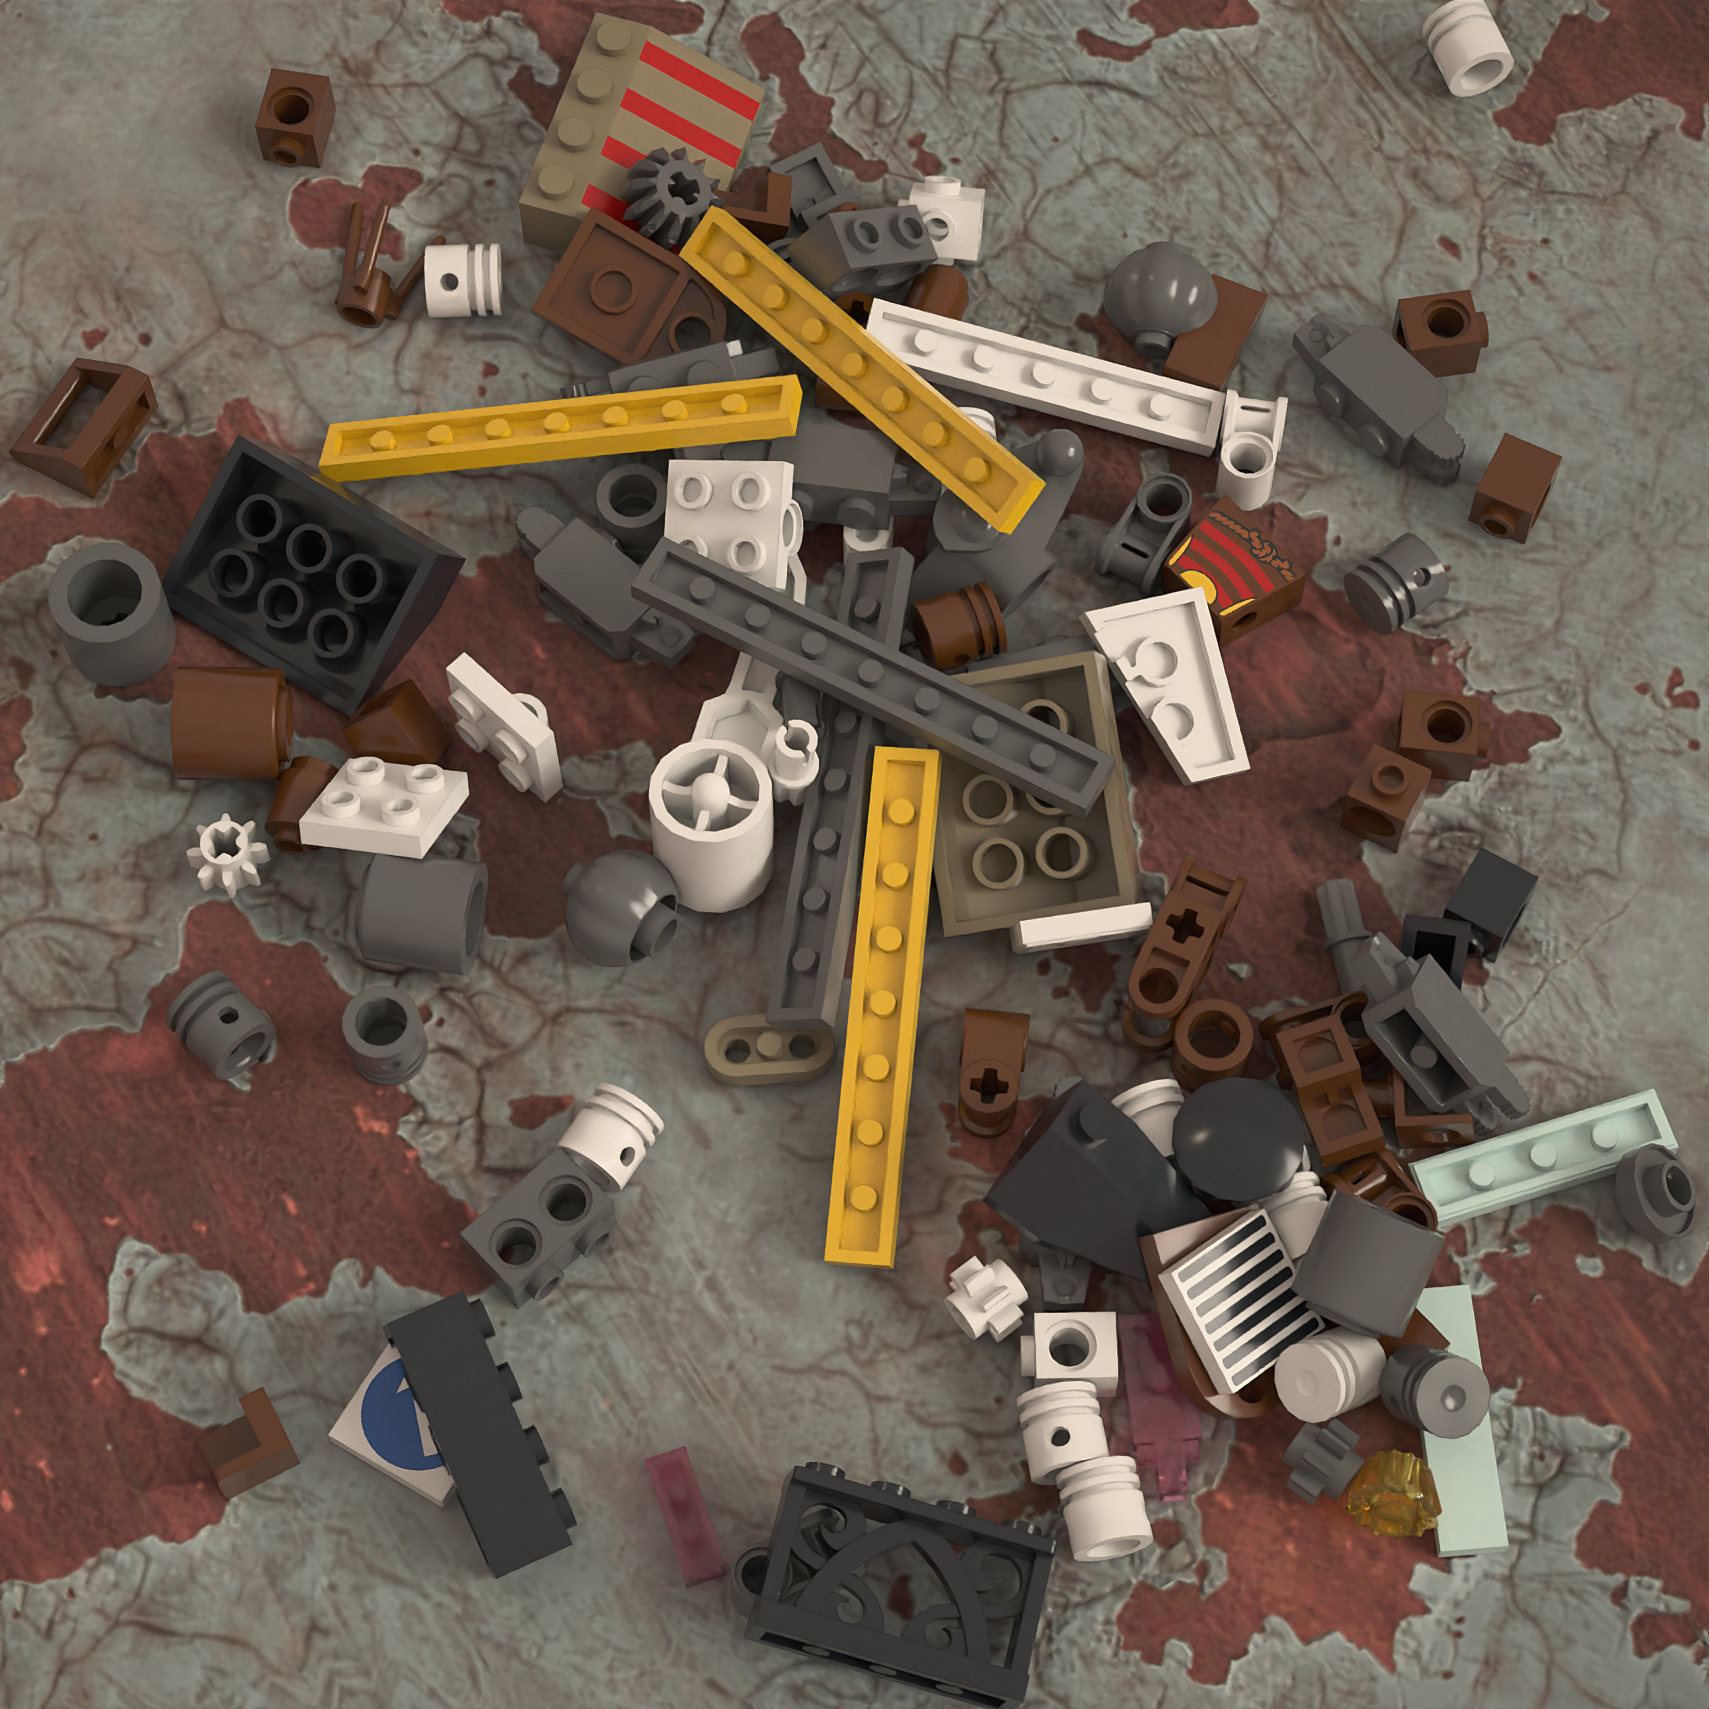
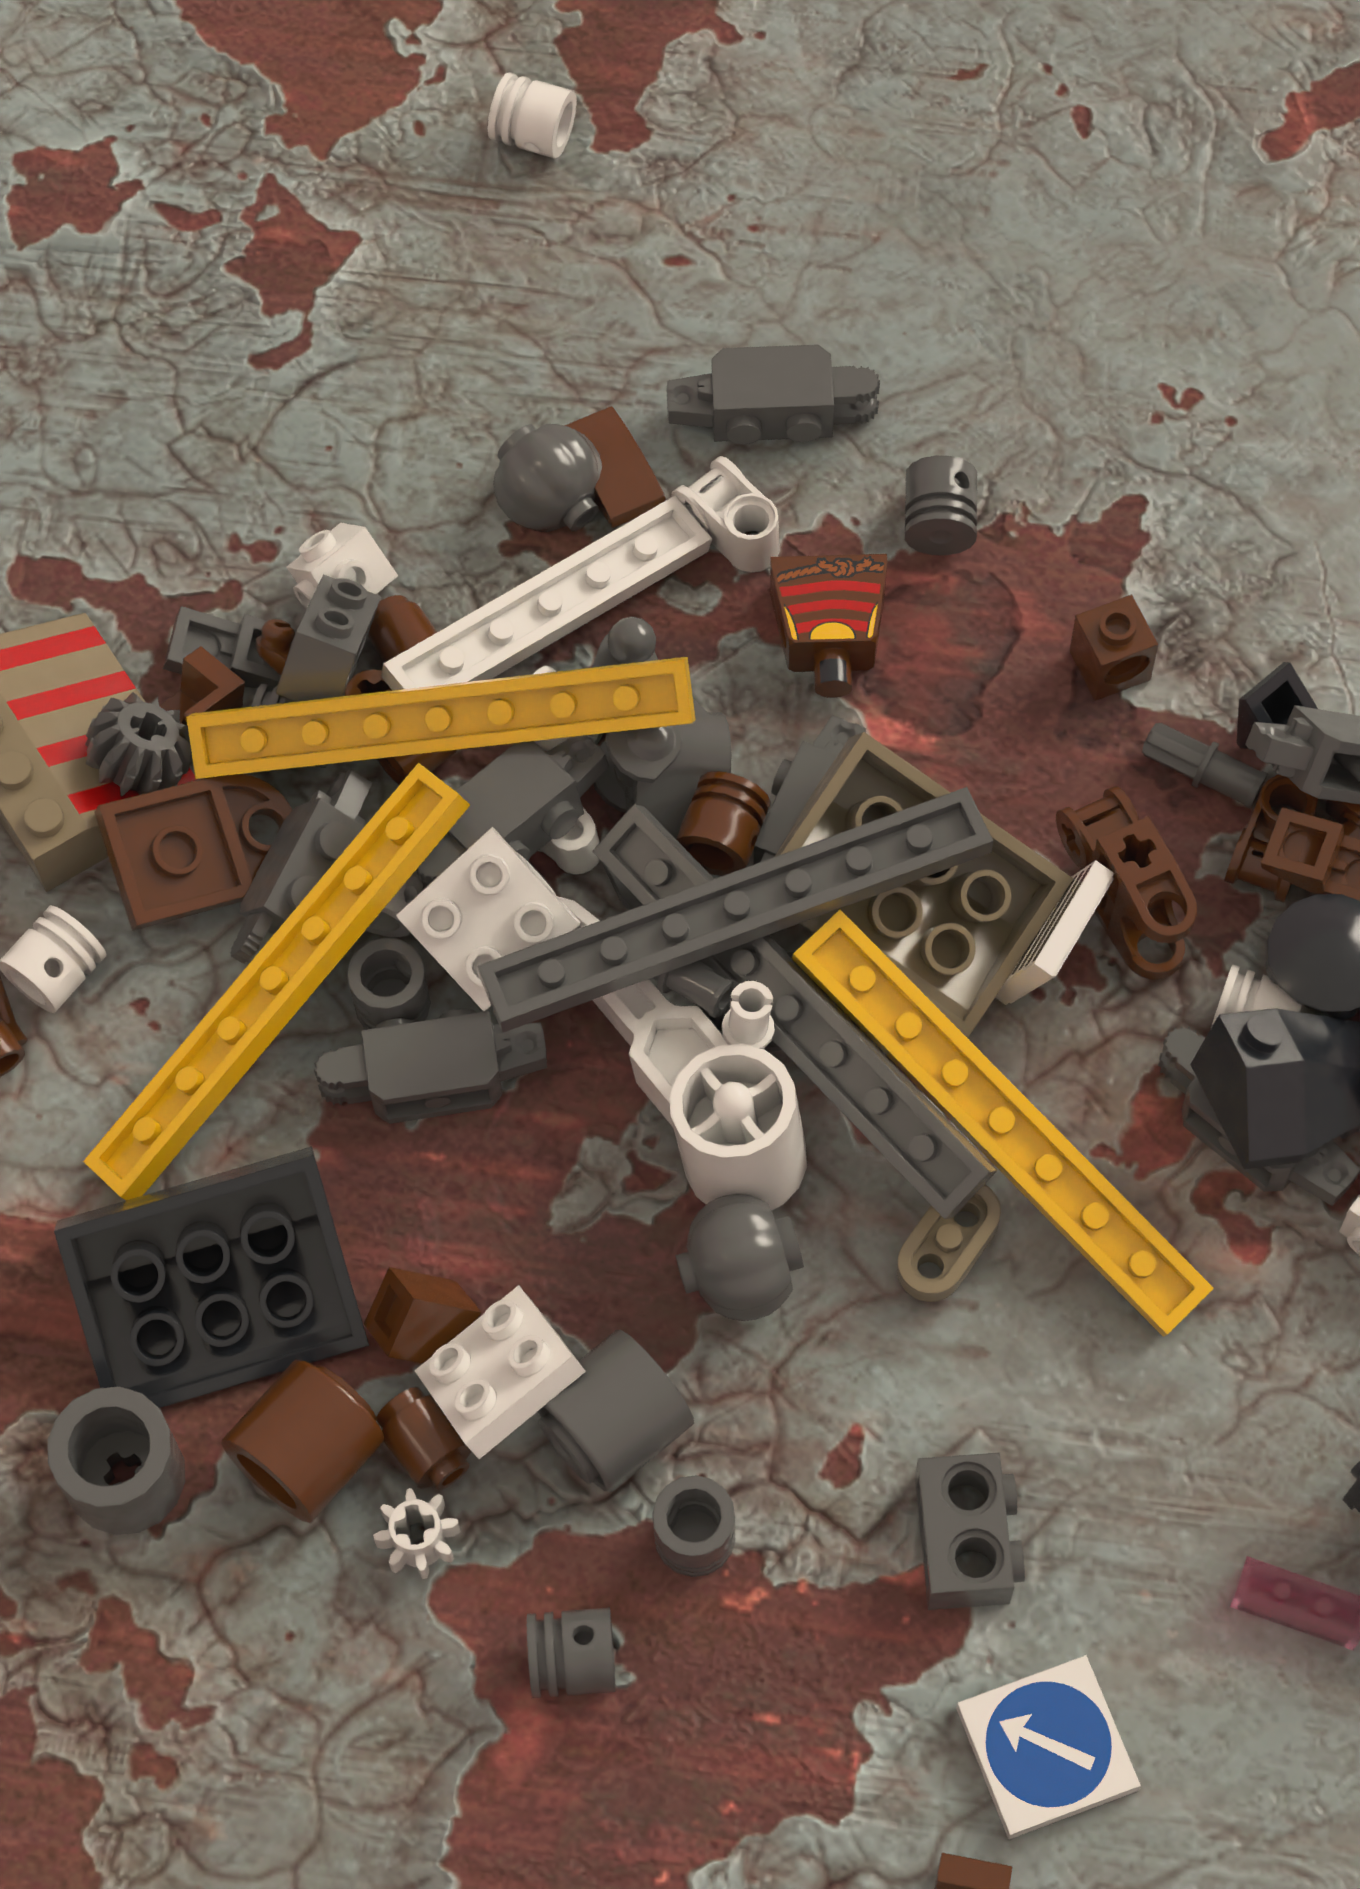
camera: 50 degrees left, 0 degrees up
black wedge [382,1290,577,1579] -> none
white plate [446,652,563,803] -> none
white piece [555,1082,664,1193] -> none
white gear [944,1256,1028,1342] -> none
reddish brown piece [958,1007,1030,1139] -> none
white wing [1078,586,1250,786] -> none
dark grey piece [1094,472,1192,598] -> none
reddish brown piece [1170,998,1253,1094] -> none
reddish brown brick [1392,290,1489,378] -> none
reddish brown brick [1395,690,1490,782] -> none
black brick [1442,847,1539,963] -> none
reddish brown brick [1468,433,1562,544] -> none

